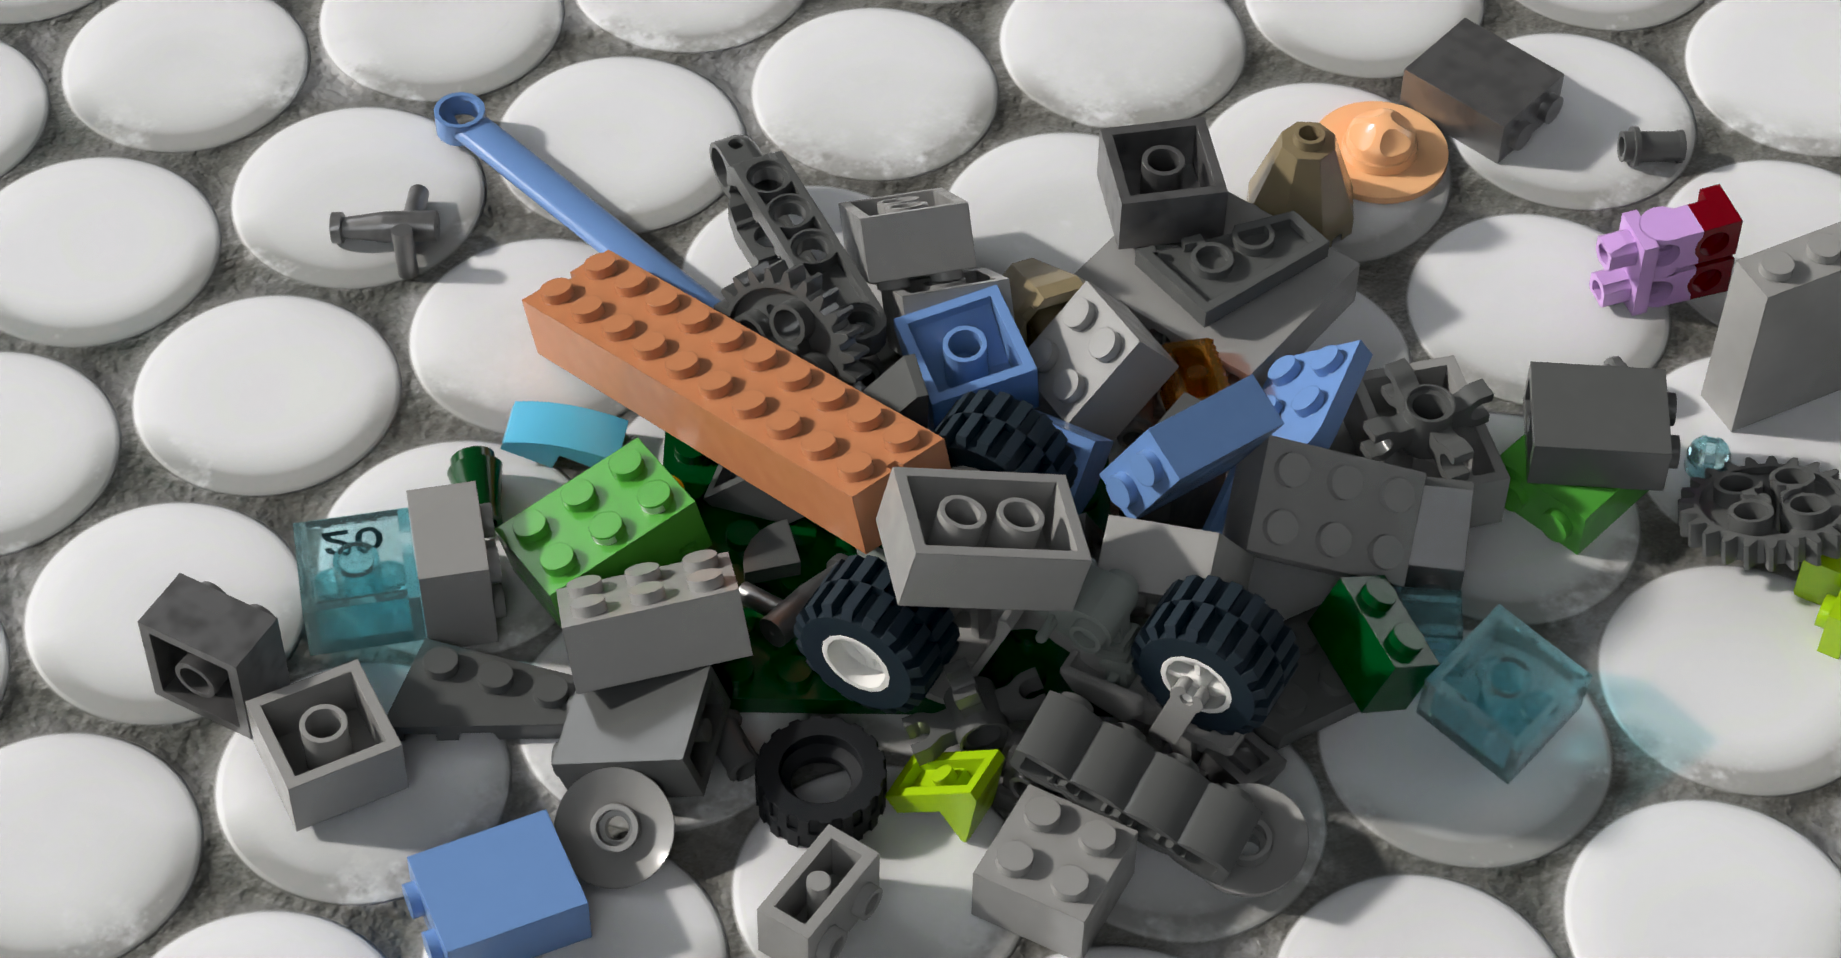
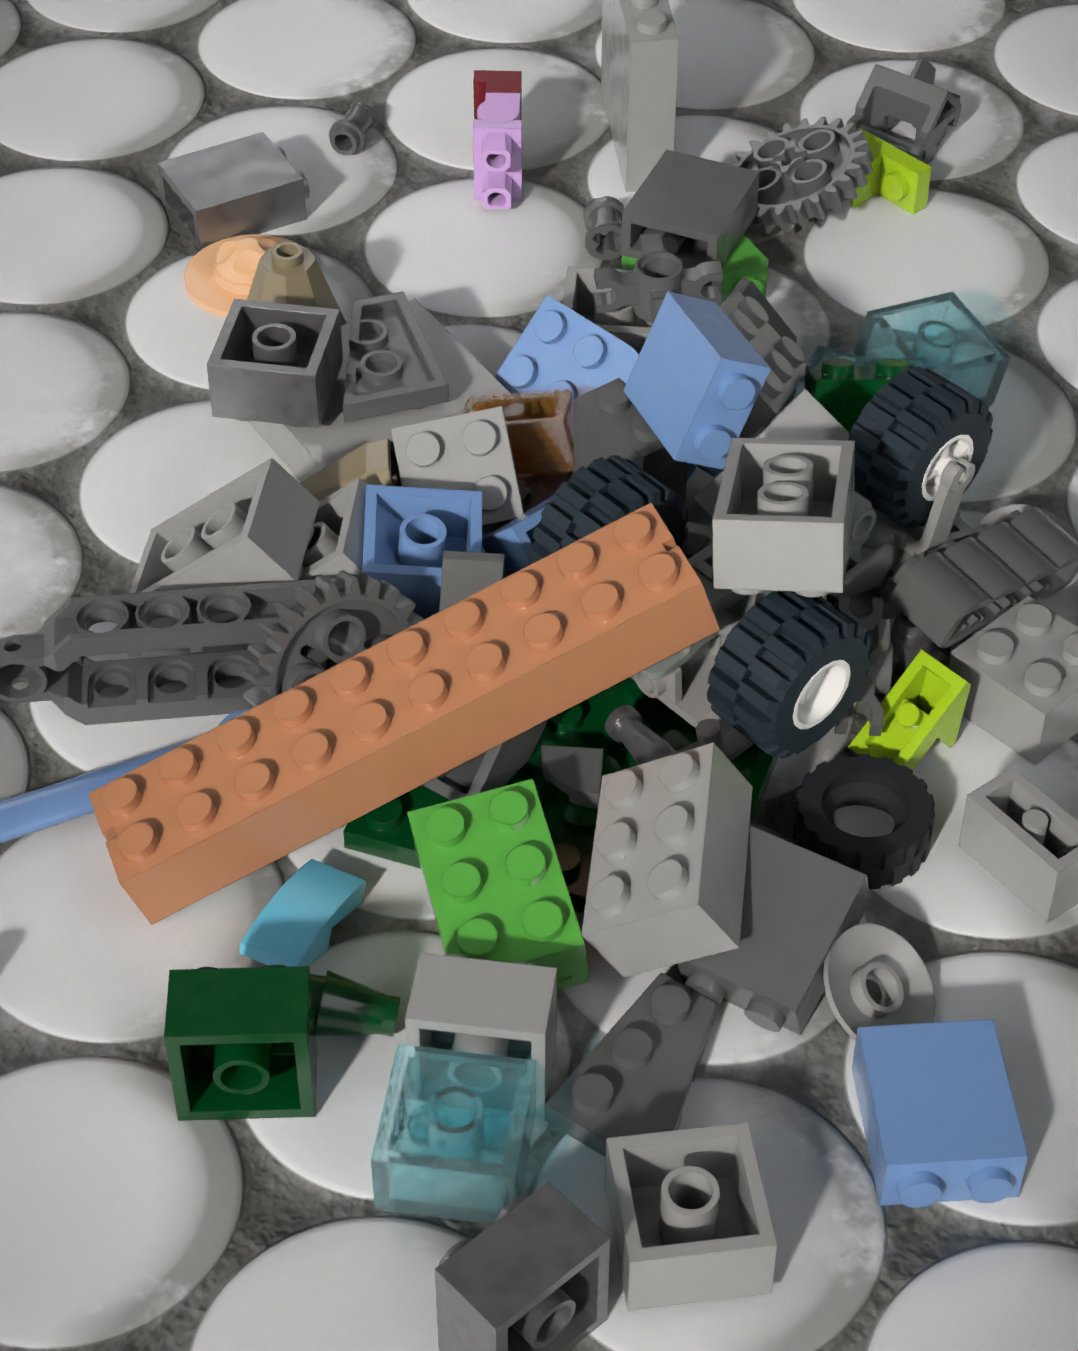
camera: 70 degrees left, 5 degrees down
none -> dark green brick [164,965,318,1121]

